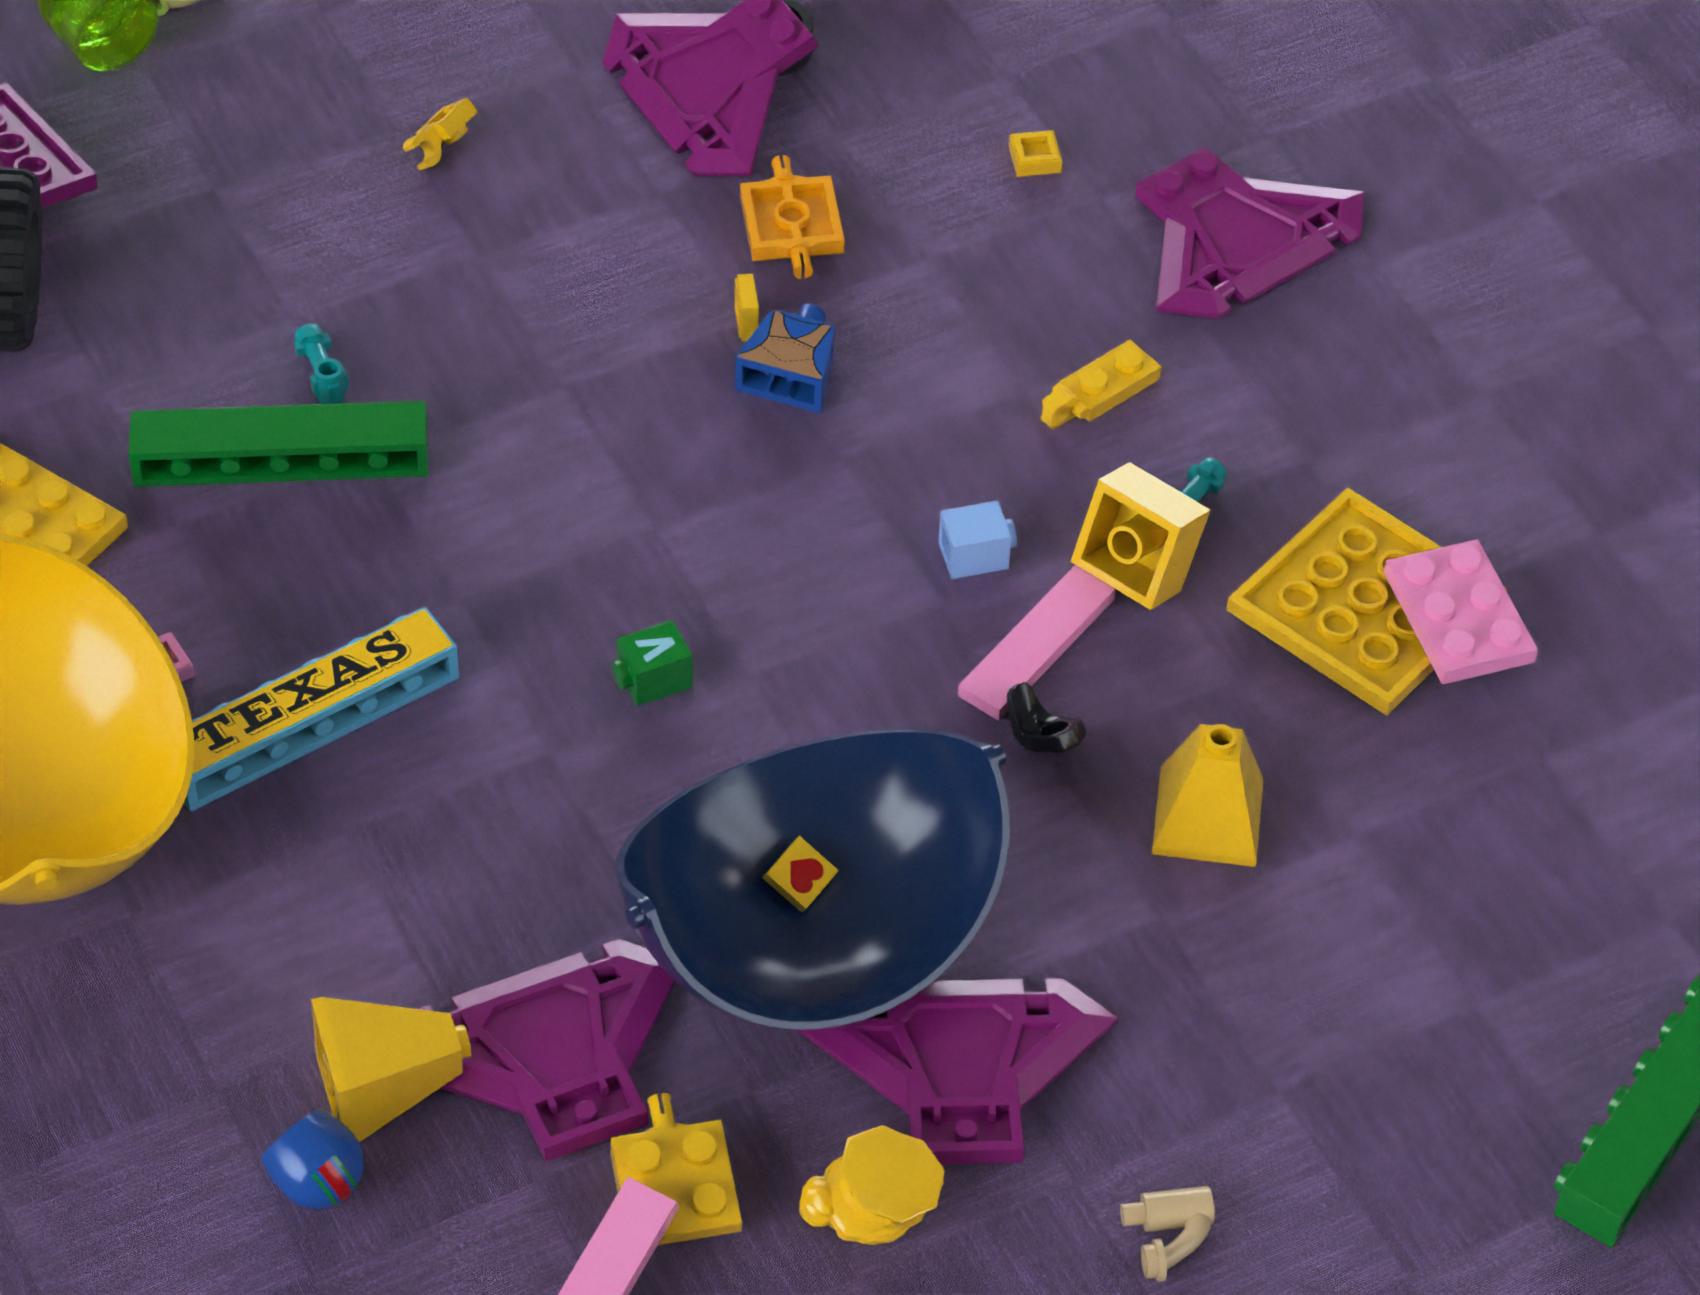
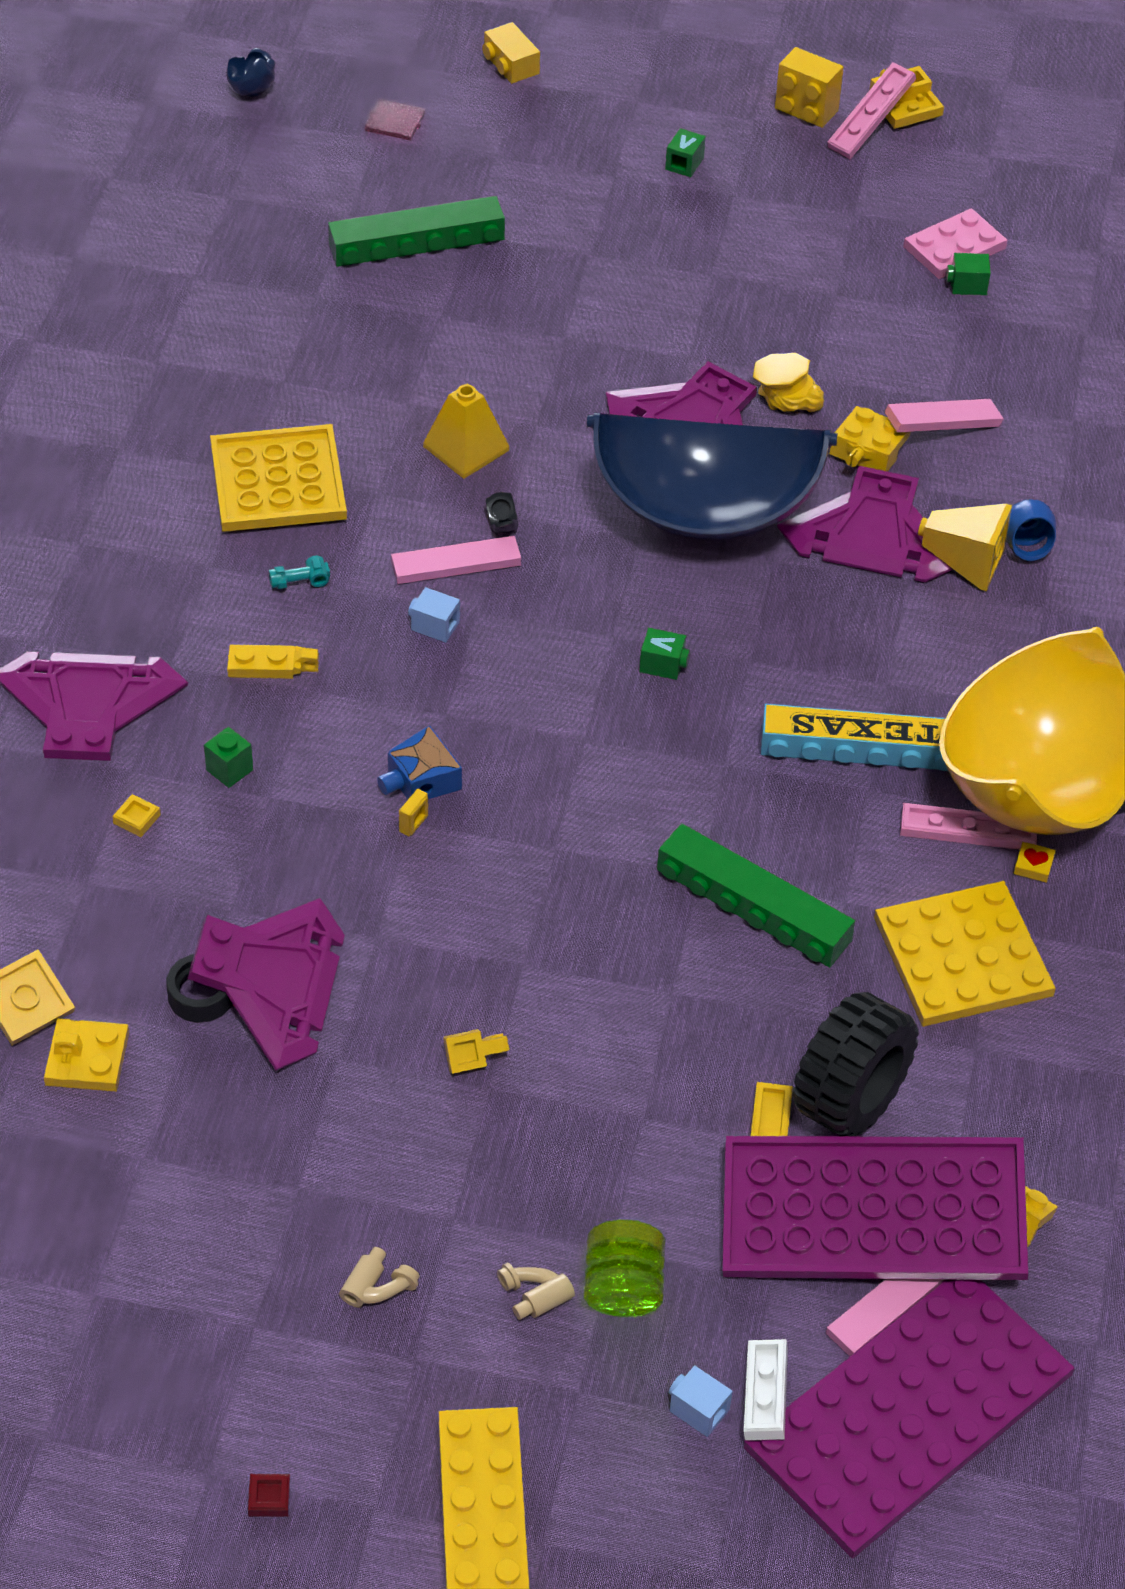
camera: 140 degrees left, 0 degrees up
teal bar [293,323,349,404] -> none
light orange plate [740,155,845,279] -> none
yellow tile [762,836,839,913] -> none
yellow brick [1070,462,1211,610] -> none
tan plant [1120,1186,1215,1282] -> none
bright pink plate [1384,539,1538,685] -> none
none -> green brick [204,726,253,788]
none -> yellow tile [751,1082,793,1136]

